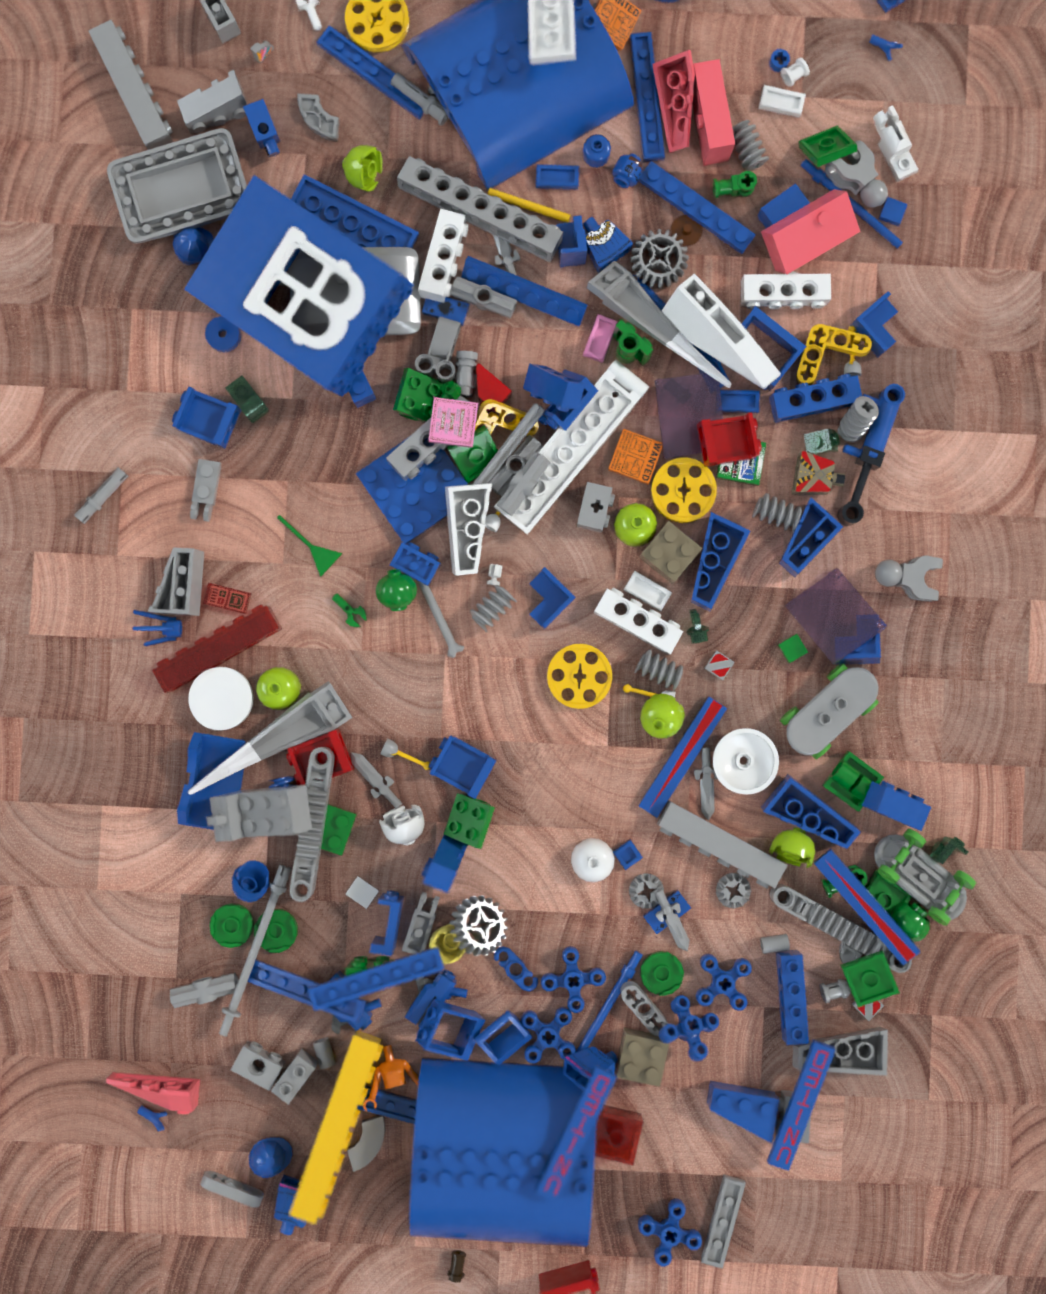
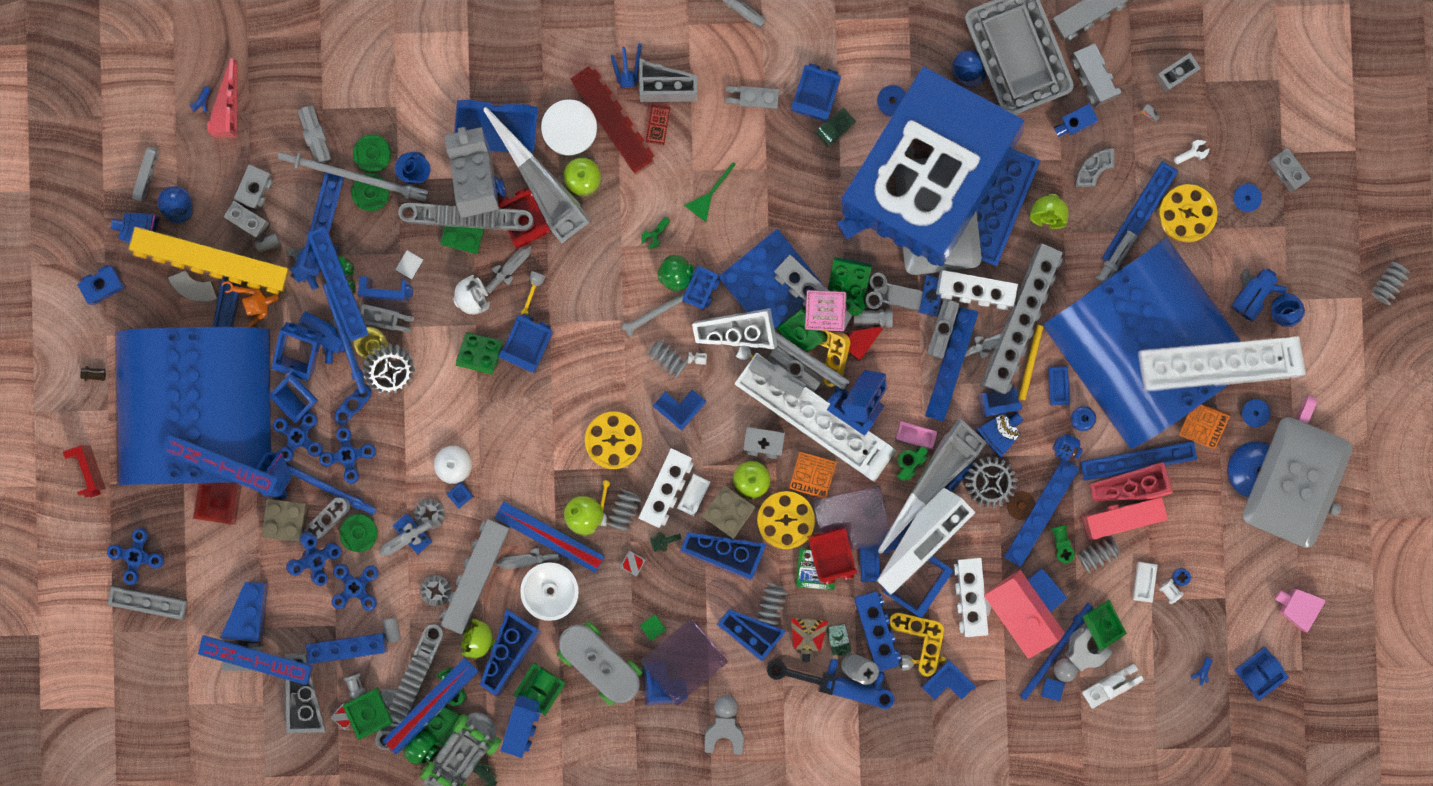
camera: 85 degrees right, 0 degrees up
blue wedge [421,835,468,893] -> none
none -> blue brick [77,265,126,306]
none -> blue bar [322,283,367,394]

